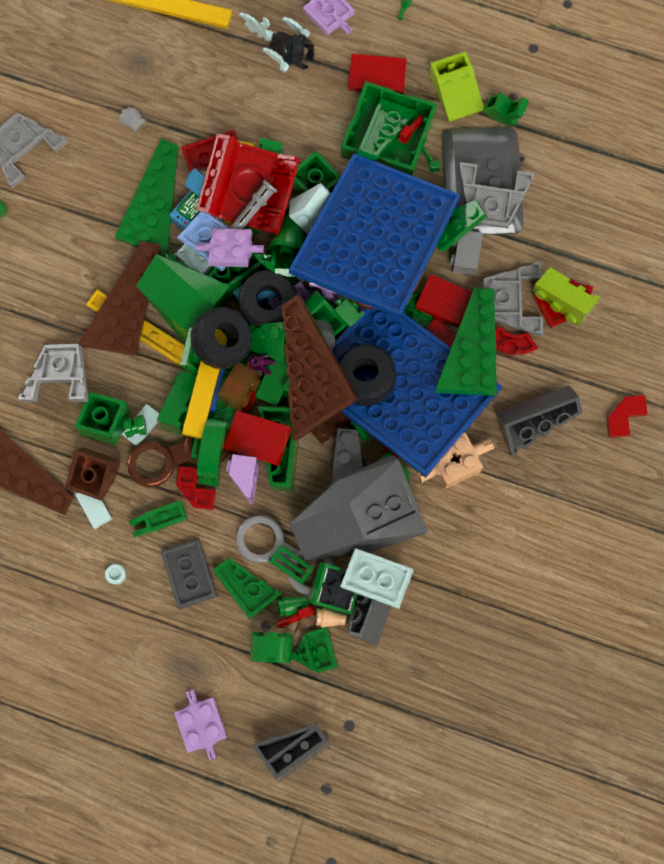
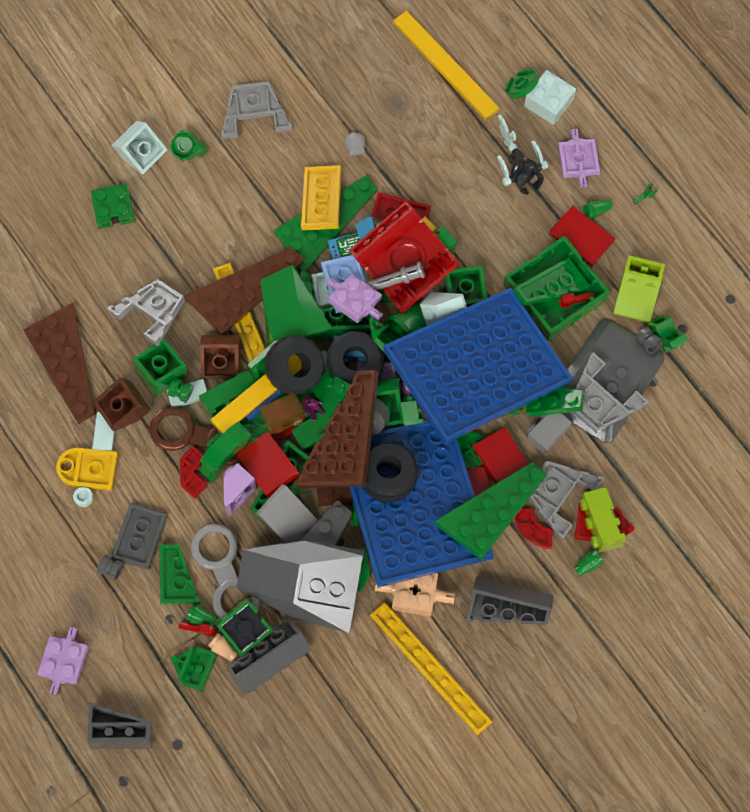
camera: 30 degrees right, 5 degrees down
green hinge [129,500,188,538] -> none
green brick [250,632,293,663] -> none
green tile [269,545,314,585] -> none
light aqua tile [340,548,414,609] -> none
green hand [423,149,441,172] -> none
red tile [607,395,648,438] -> none
none -> yellow tile [56,448,118,491]
none -> dark grey wheel [97,555,124,581]
none -> copper slope [200,335,240,379]
none -> light grey tile [257,484,318,543]
none -> yellow tile [301,165,342,230]
none -> yellow tile [370,602,492,736]
none -> green cone [574,550,604,577]
none -> green cone [583,199,612,219]
none -> dark grey wheel [636,327,663,353]

